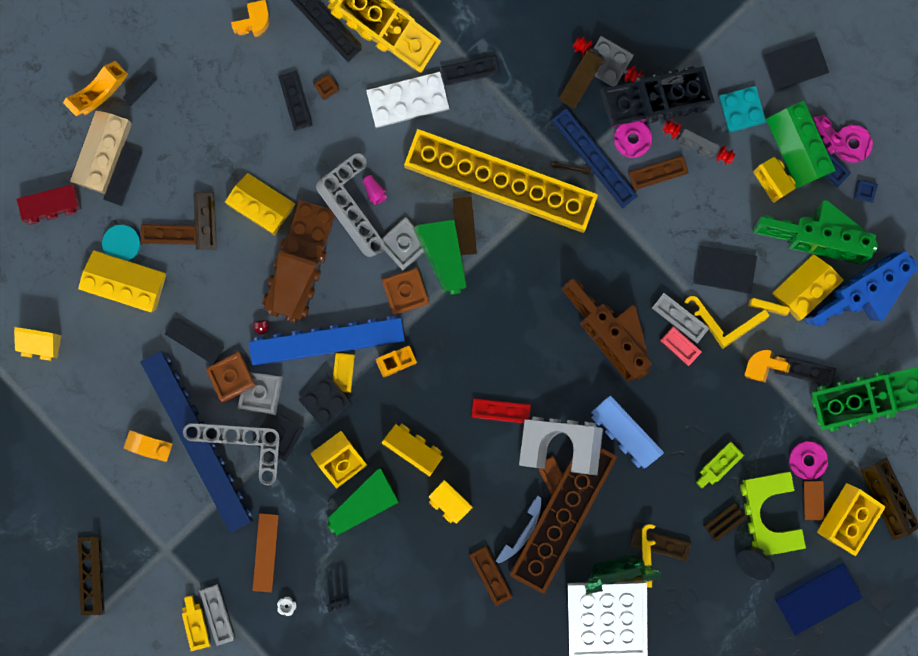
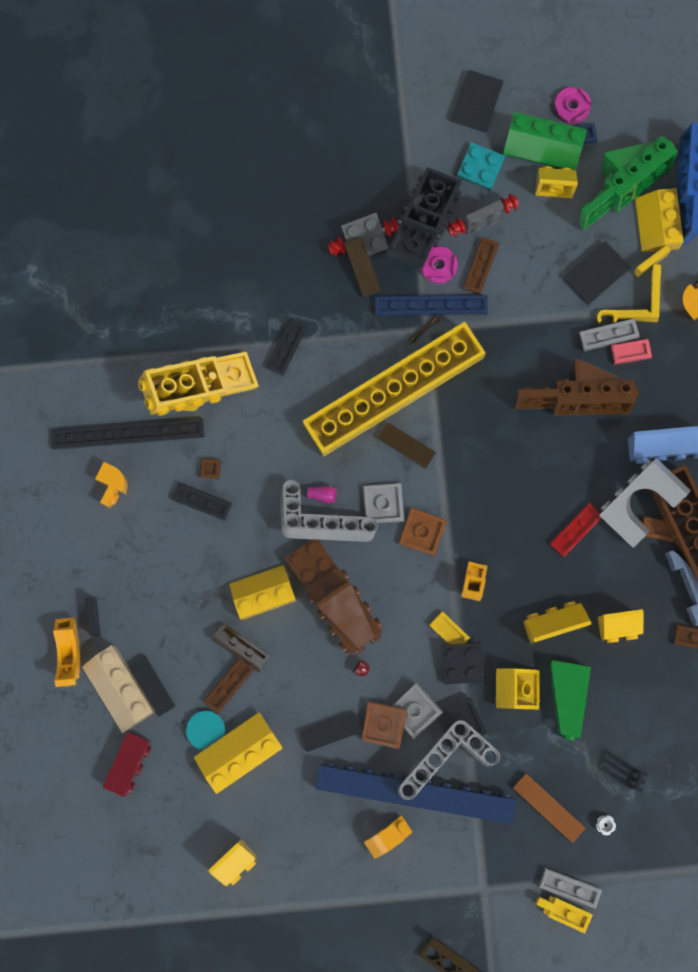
camera: 45 degrees left, 5 degrees down
blue brick [249,315,405,366] -> none
white plate [366,72,449,128] -> none
green slope [414,220,466,295] -> none
dark pink hinge [813,115,845,154] -> none
dark blue tile [854,179,878,203] -> none

